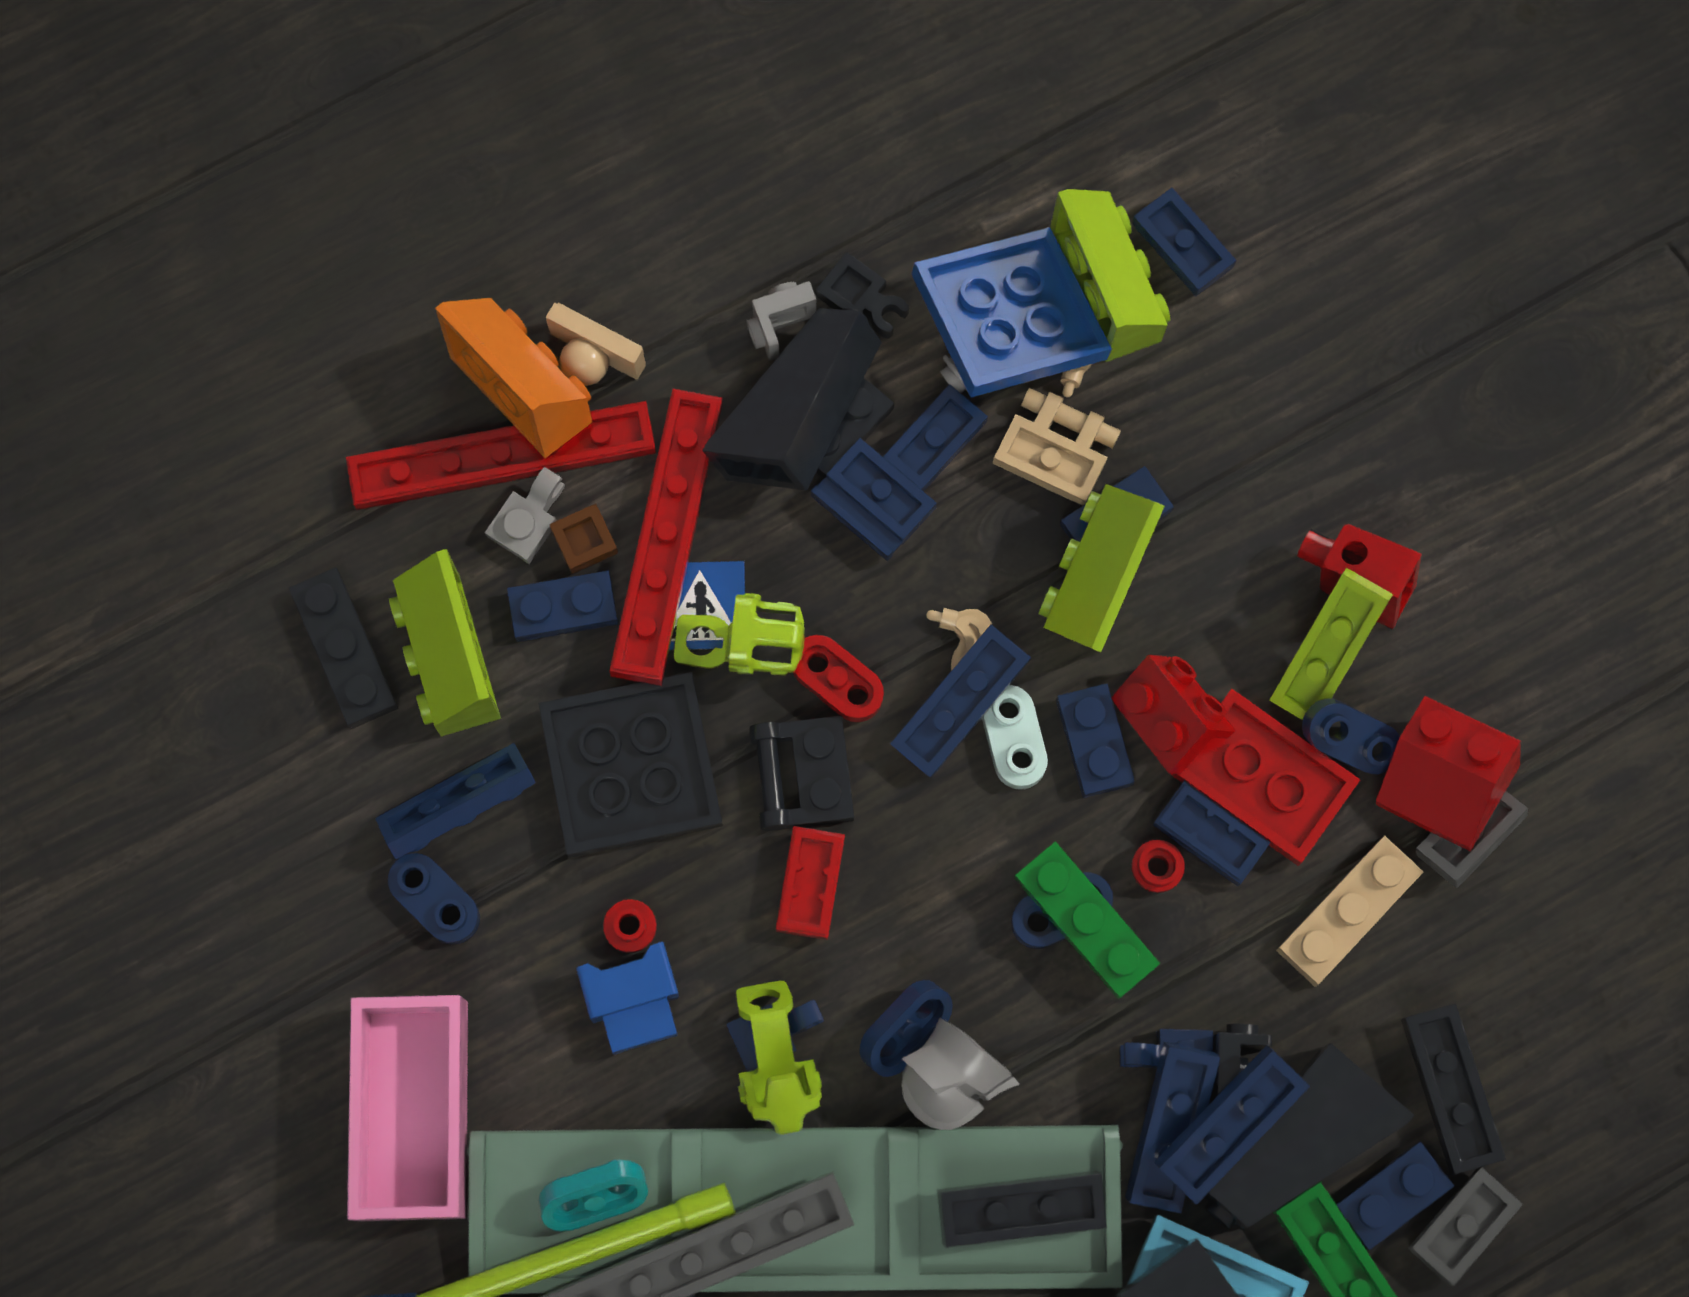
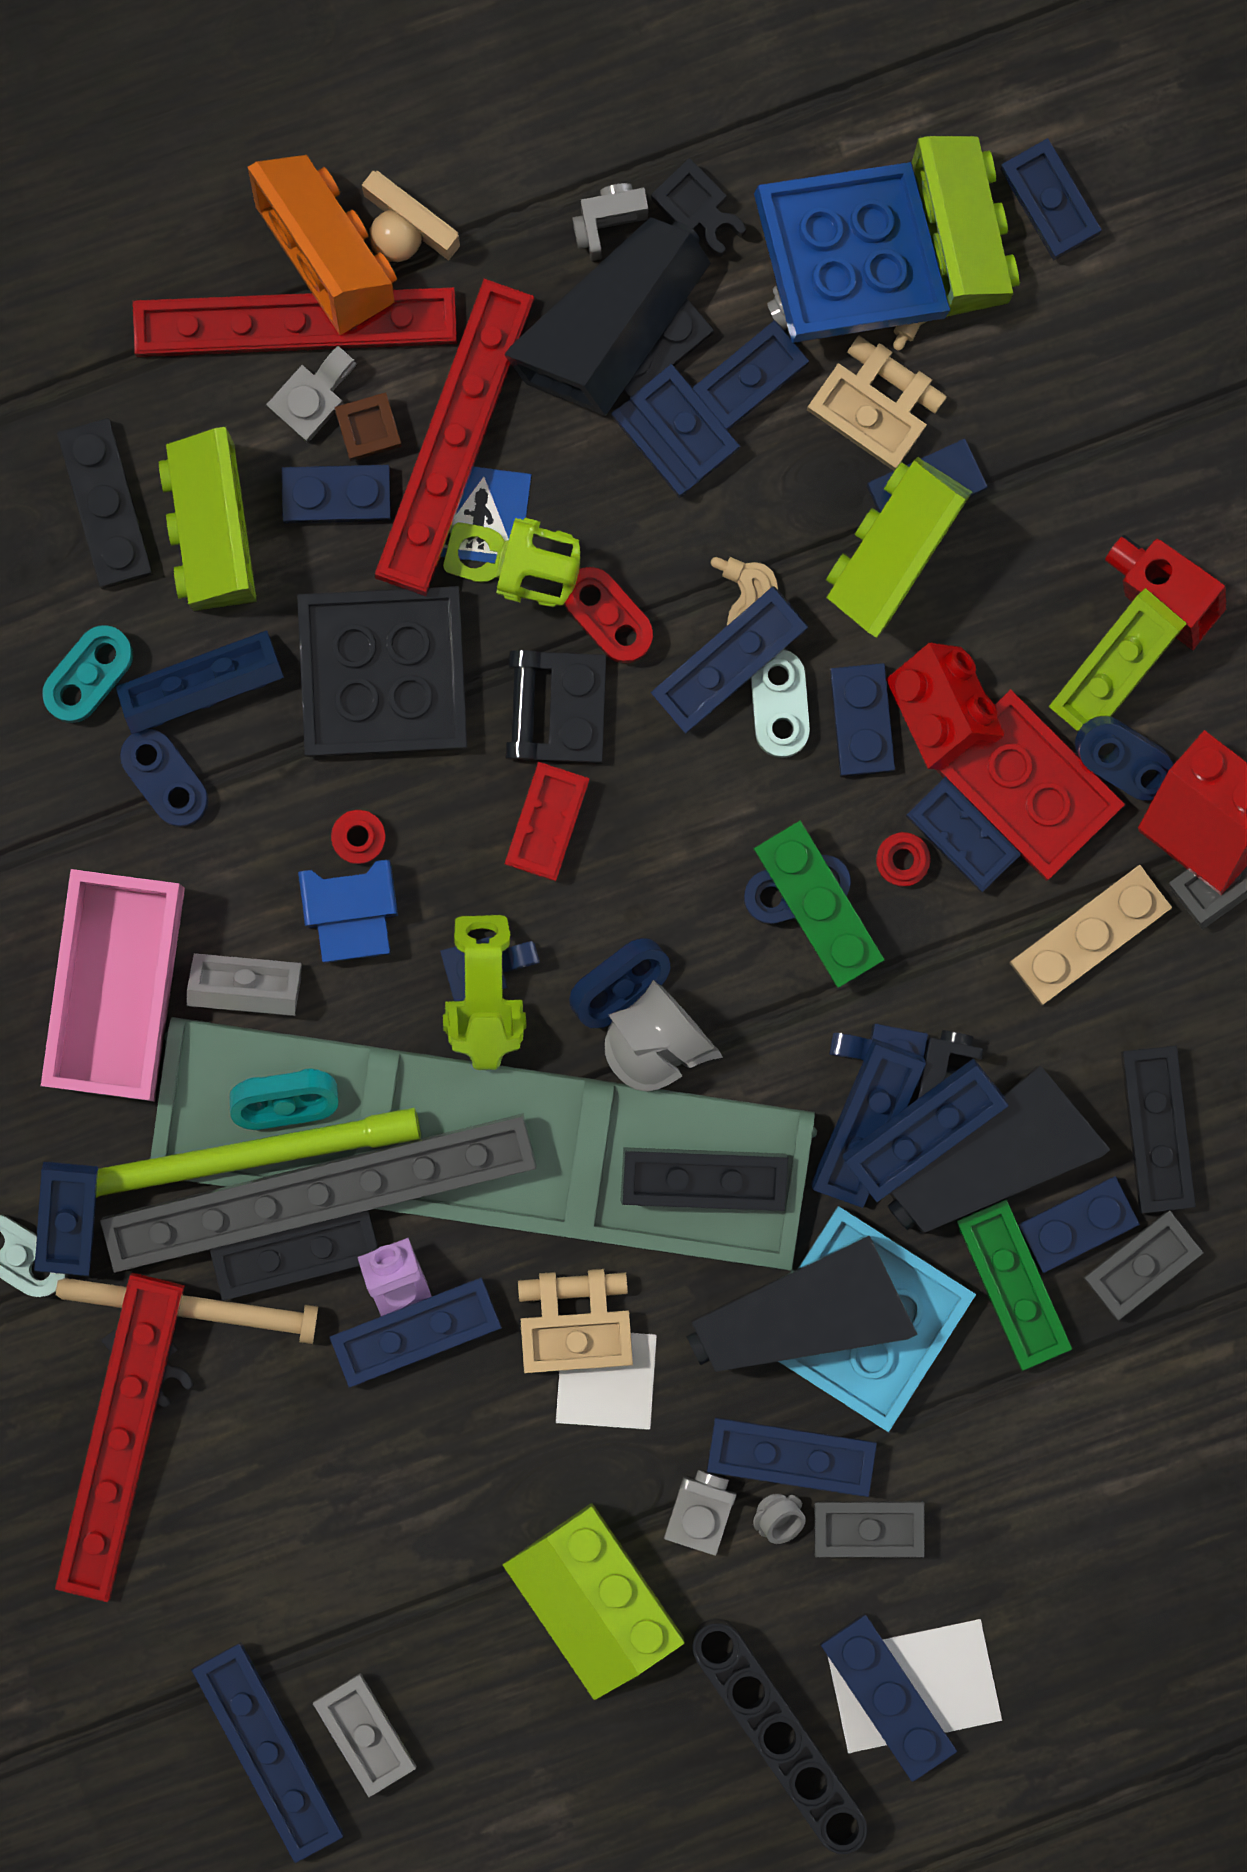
camera: 10 degrees right, 10 degrees up
none -> teal plate [43,625,133,723]
none -> light grey plate [187,953,301,1016]

